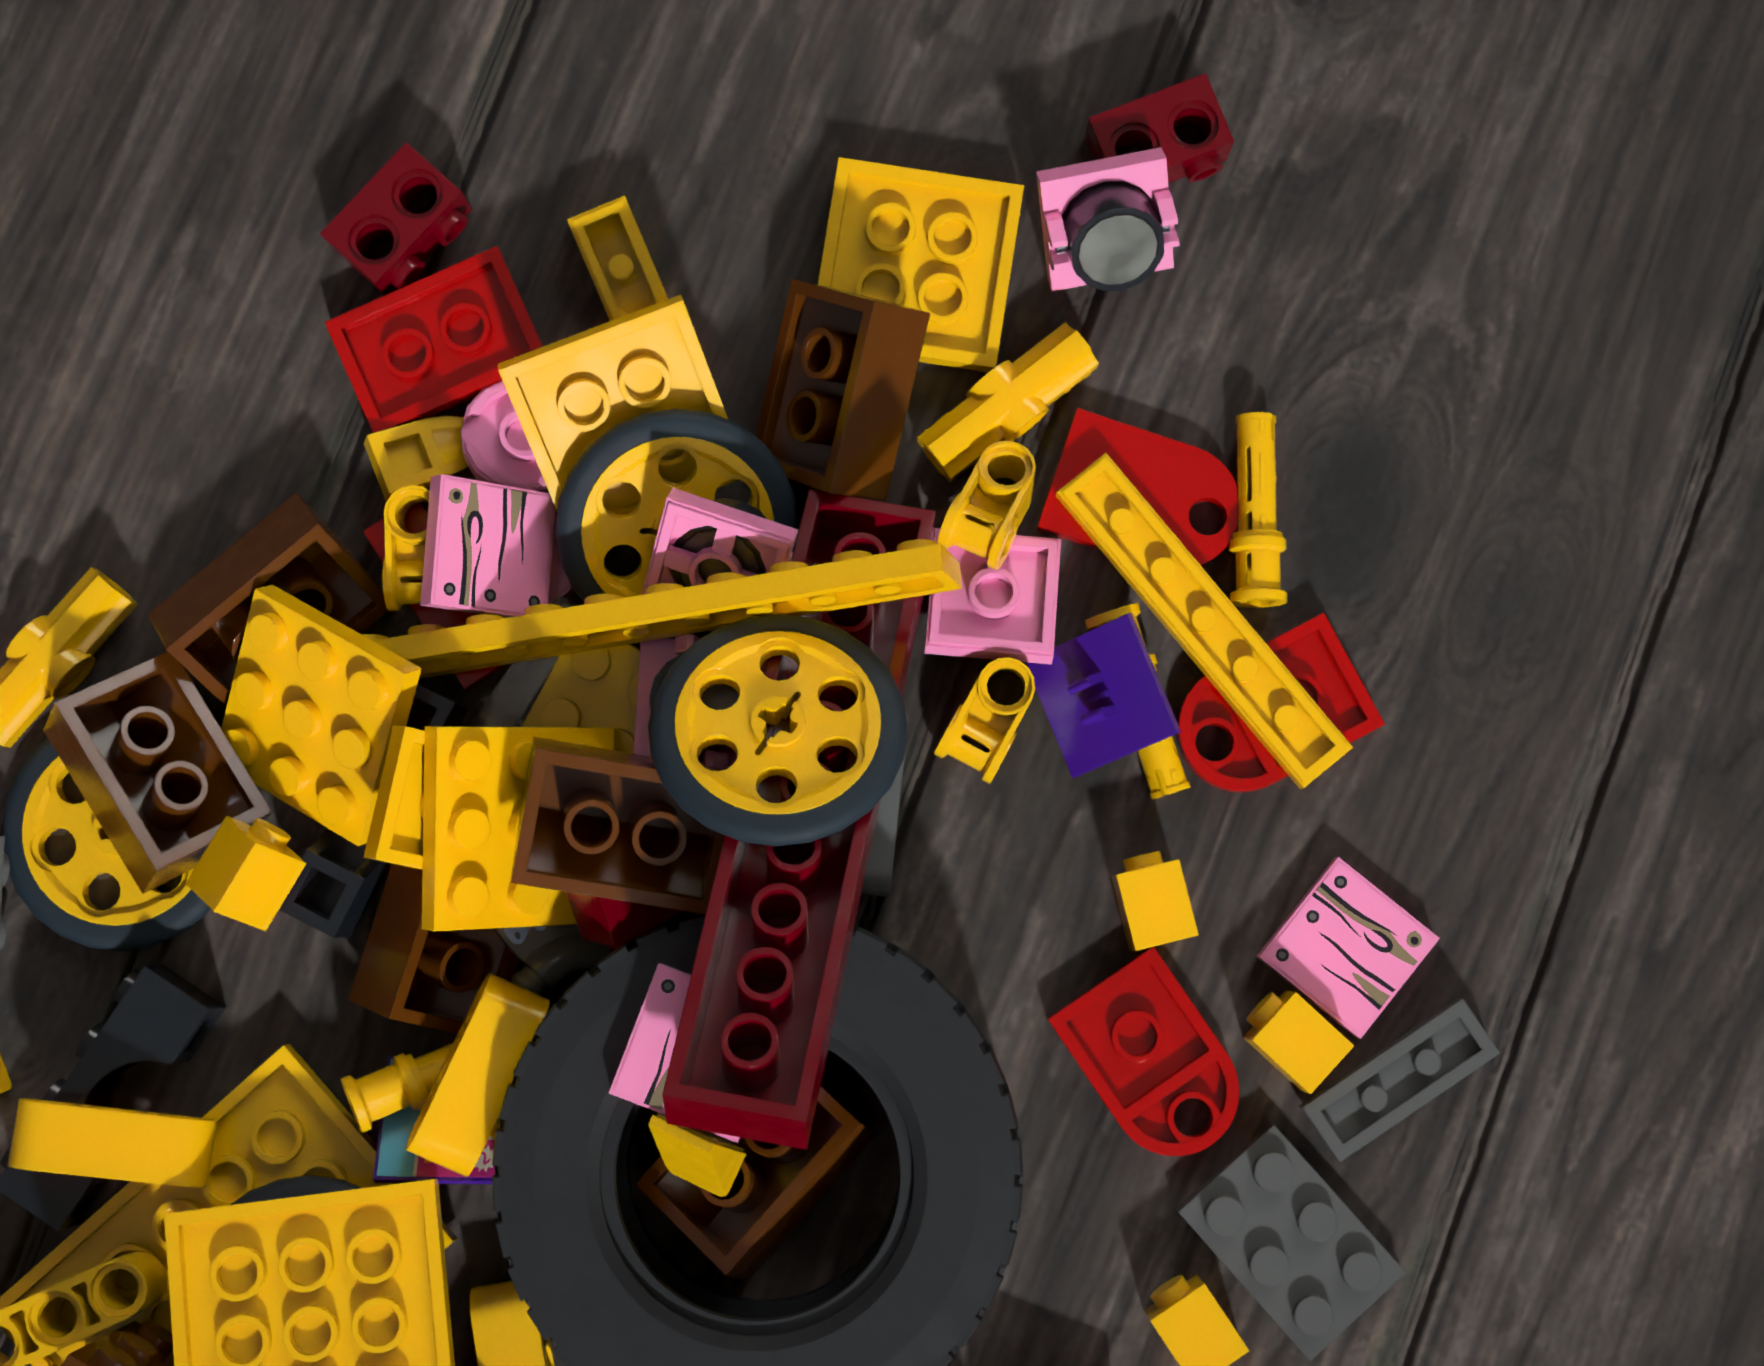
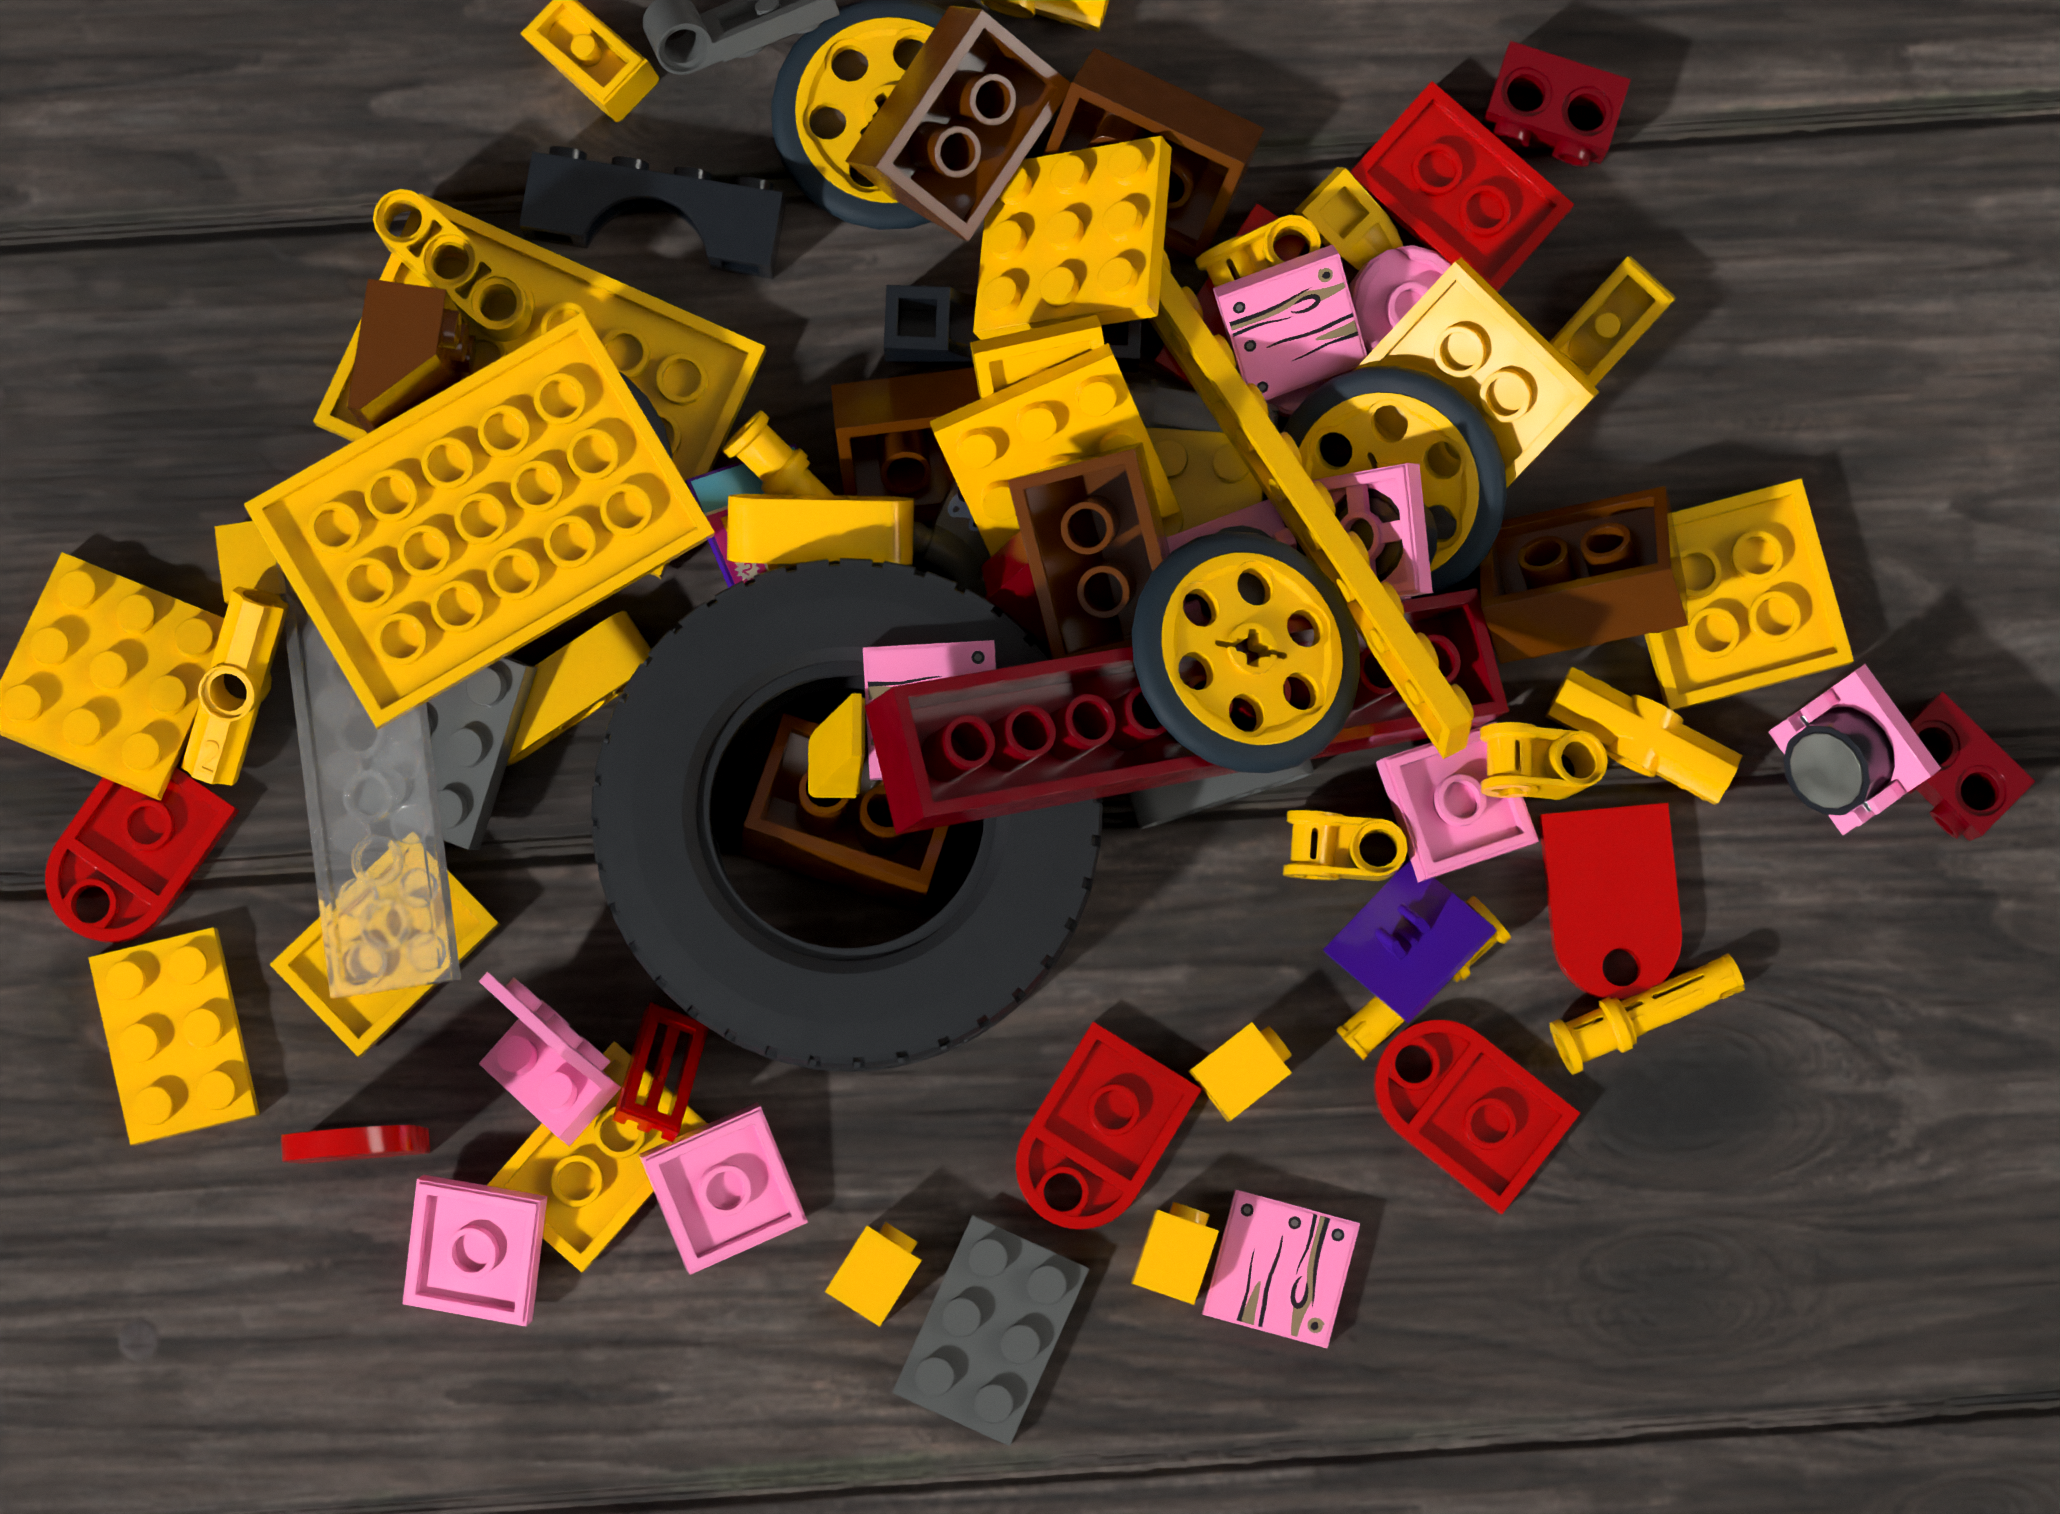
camera: 60 degrees right, 0 degrees up
yellow beam [7,1098,217,1188] -> none
yellow brick [185,816,307,931] -> none
yellow tile [1056,453,1353,789] -> none
dark grey plate [1299,998,1500,1163] -> none

